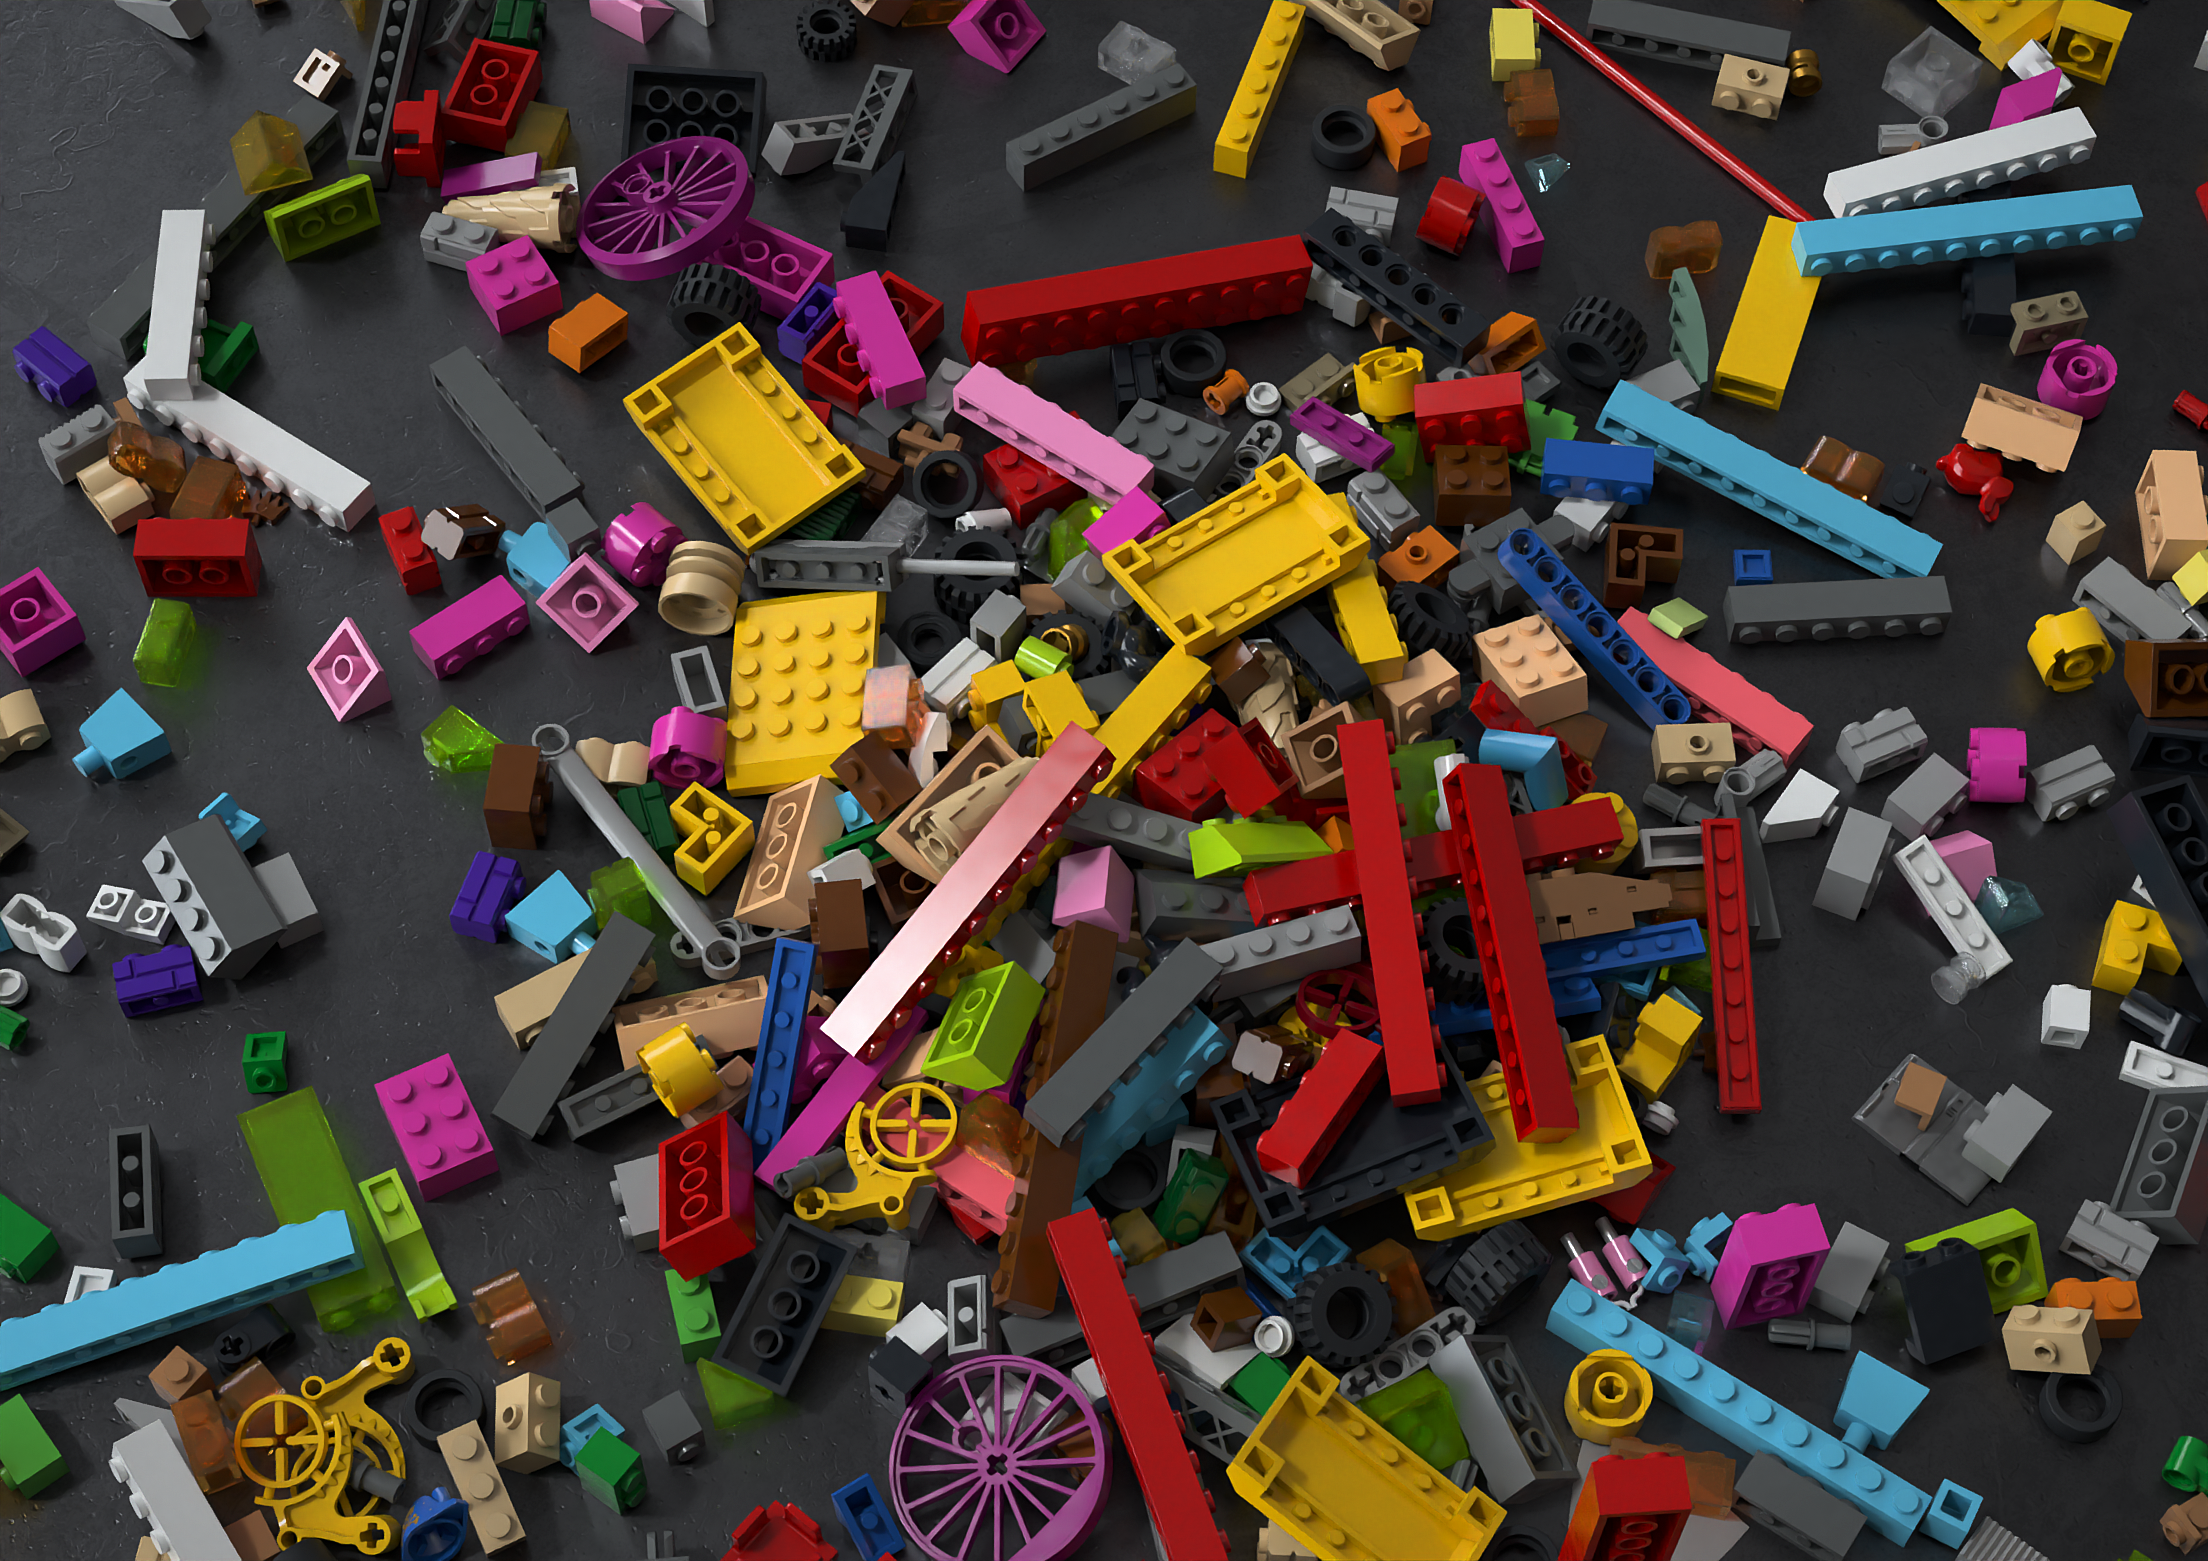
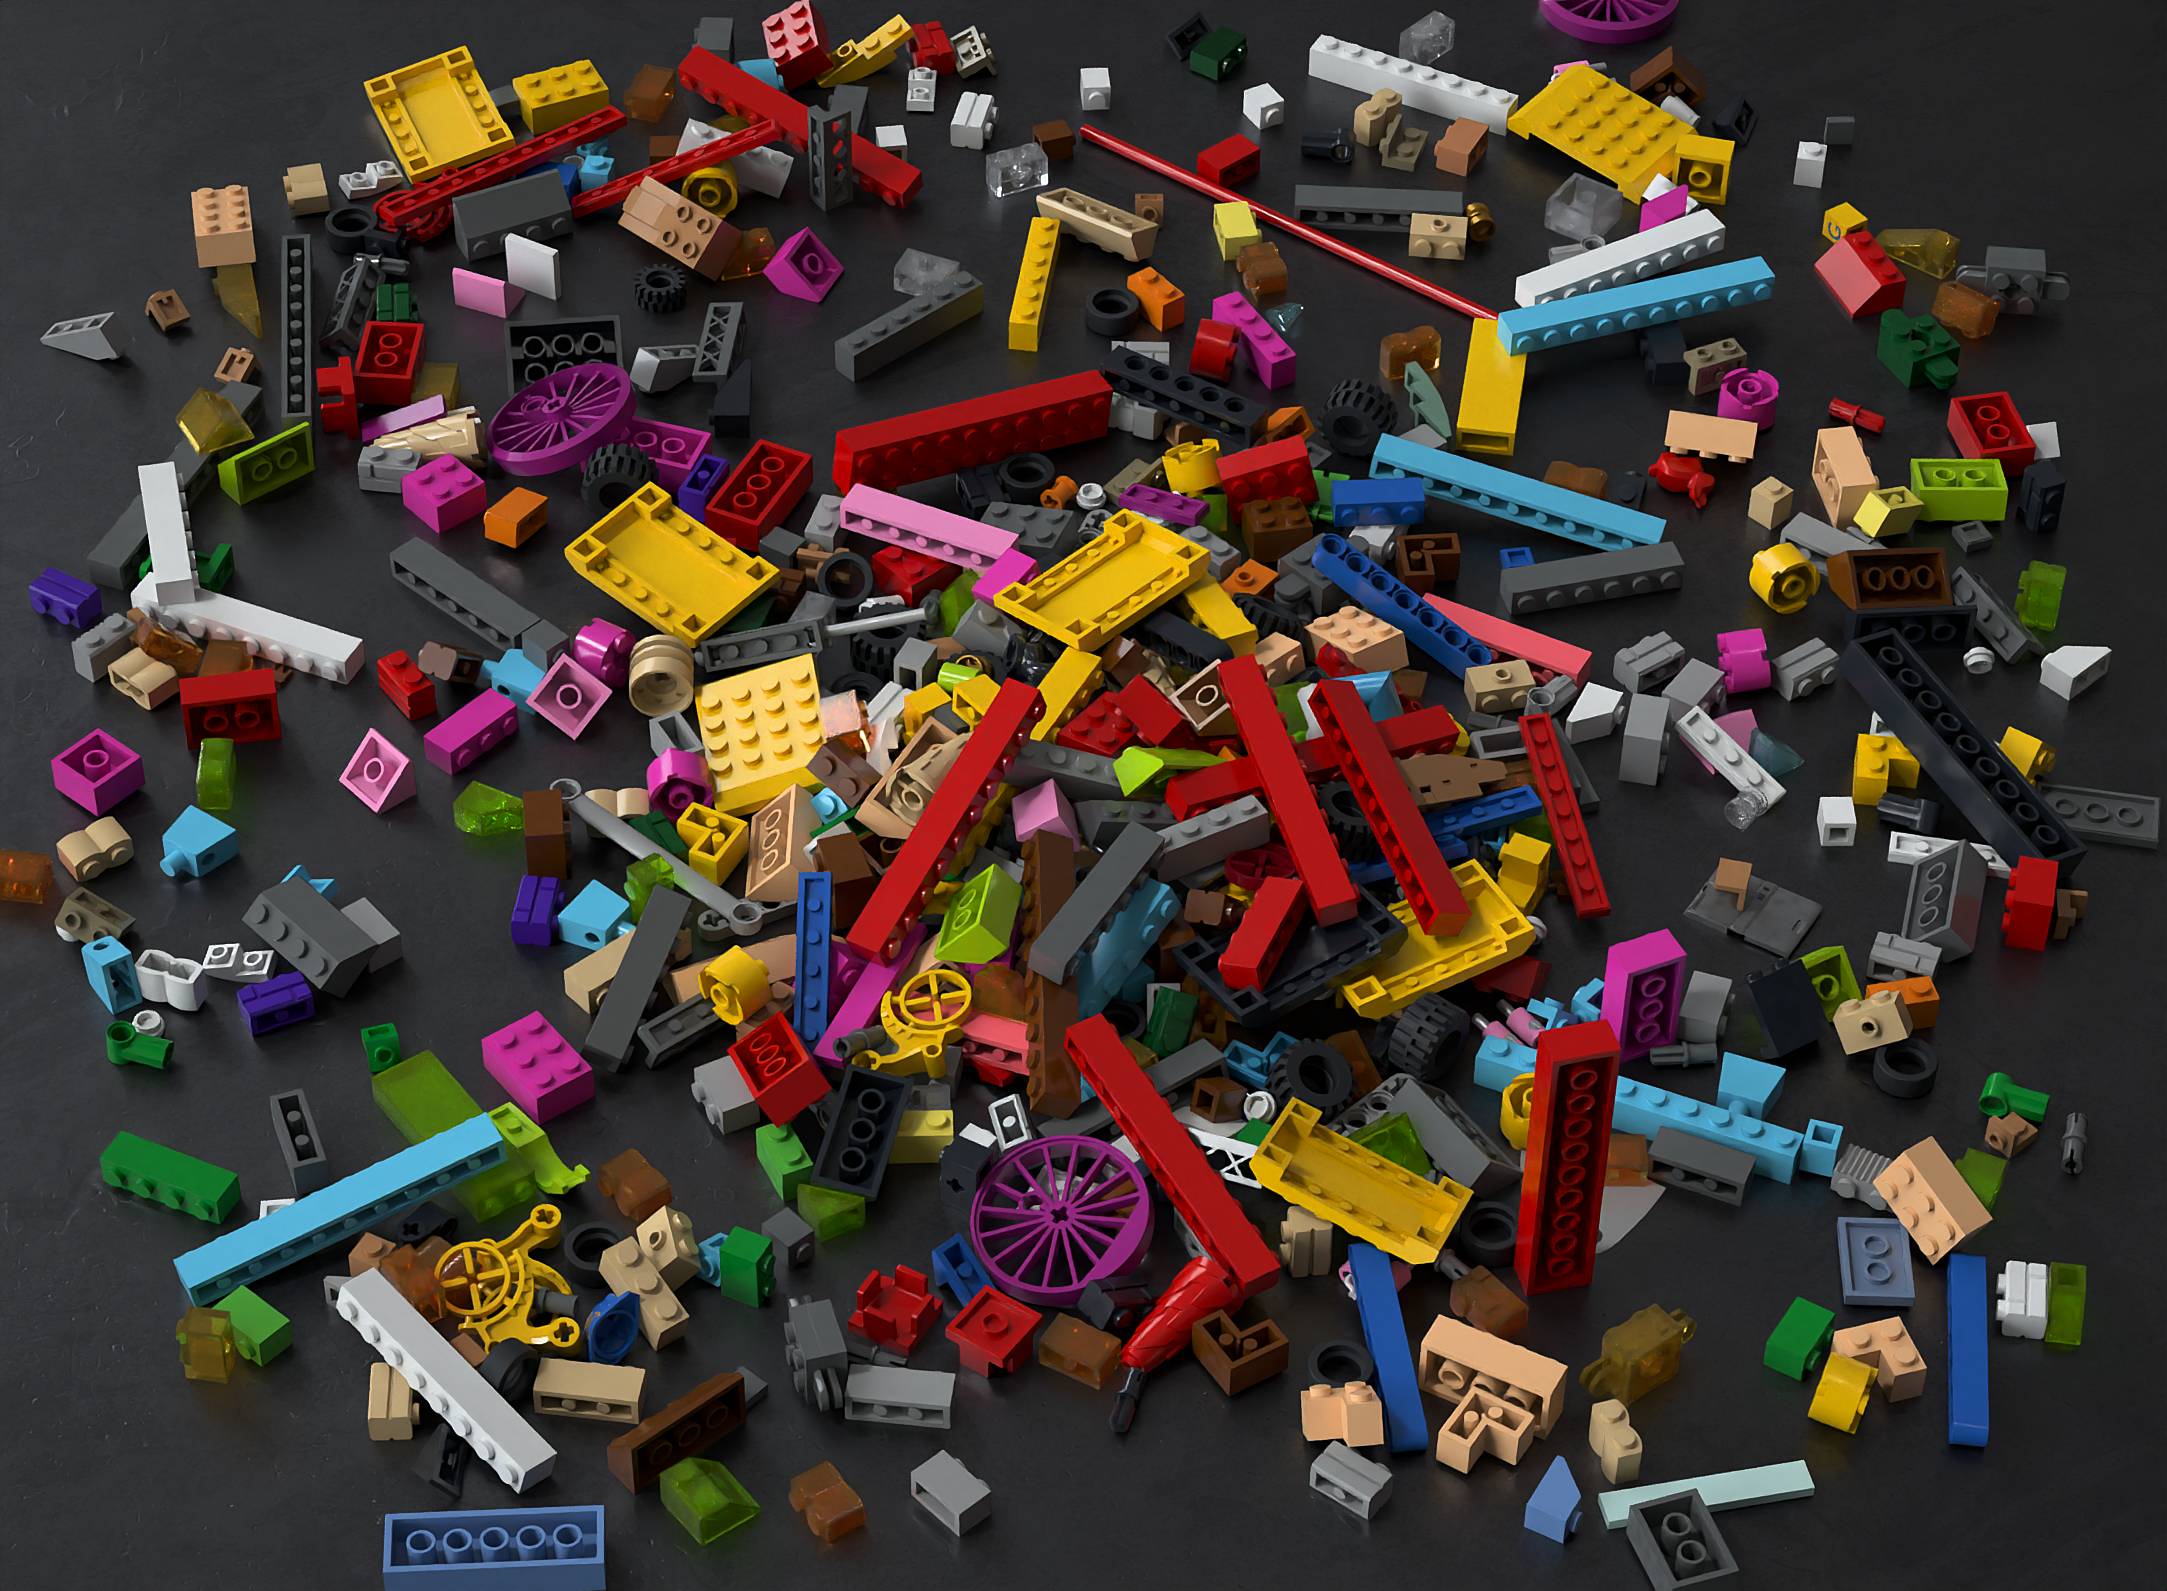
camera: 10 degrees left, 15 degrees down
dark pink brick [833,270,927,410] -> none
yellowish green tile [1647,597,1708,639] -> none
light grey brick [1961,1084,2052,1183] -> none

